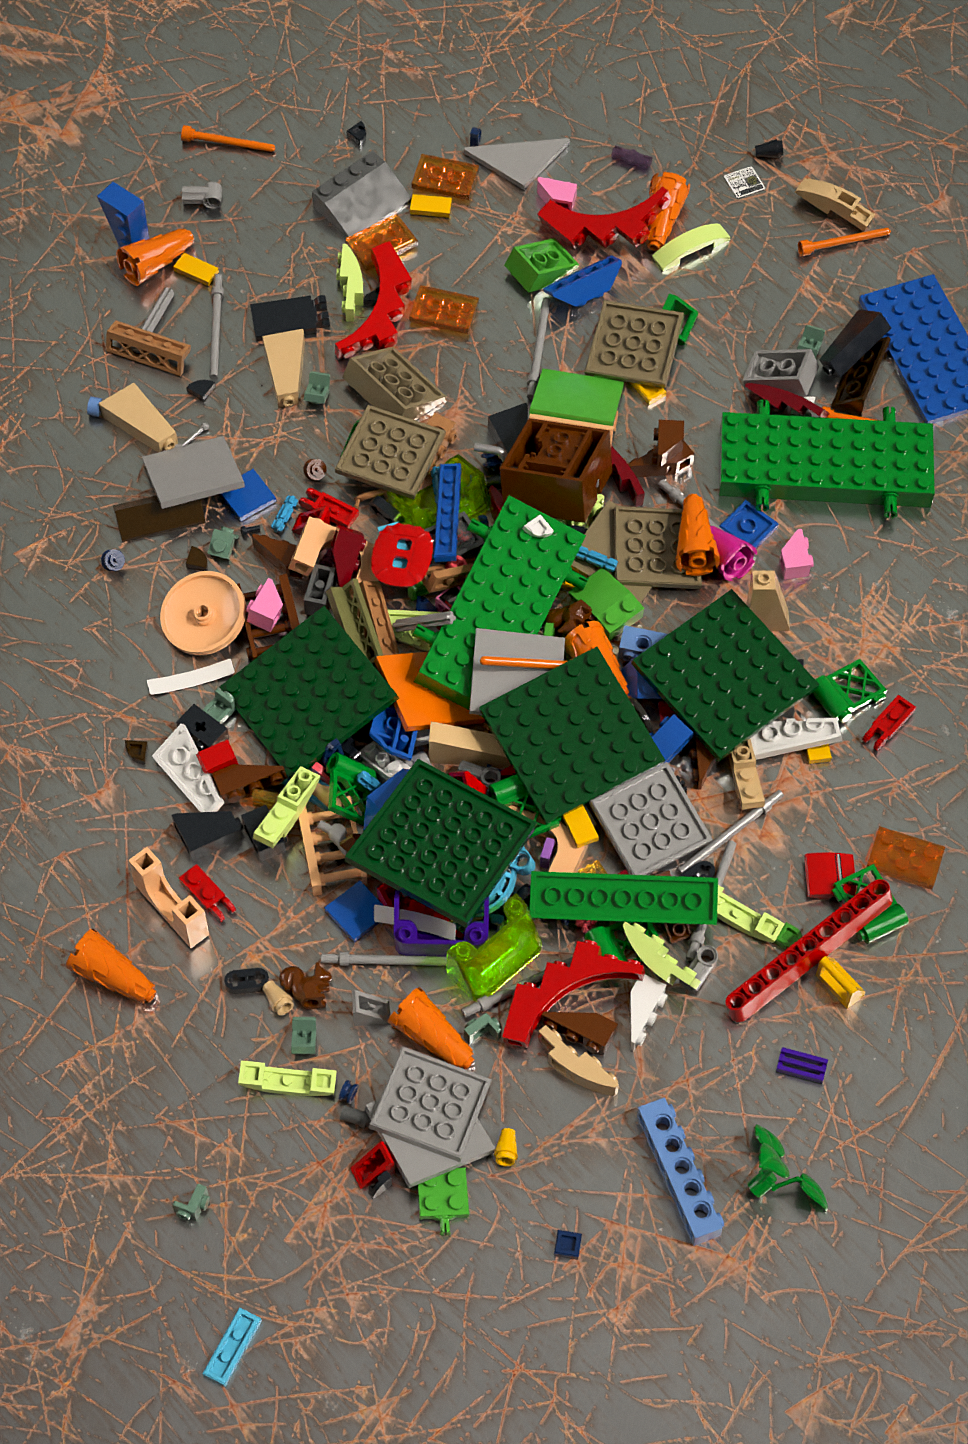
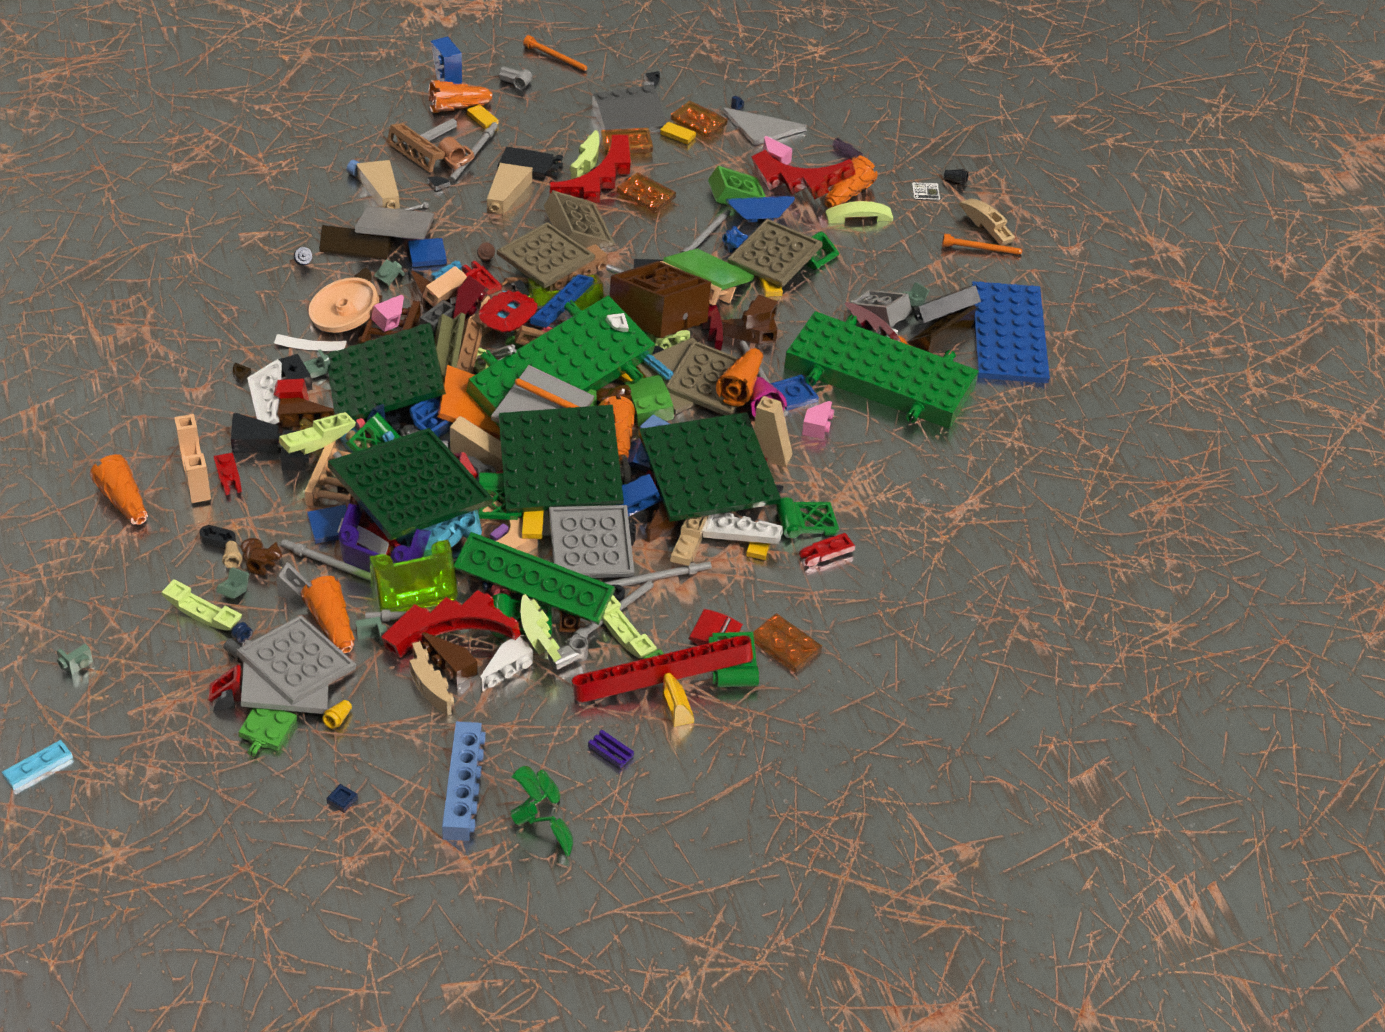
camera: 20 degrees right, 15 degrees down
sand green bracket [304,371,330,404] -> none
none -> nougat piece [438,137,475,169]
none -> blue rock [722,226,748,253]

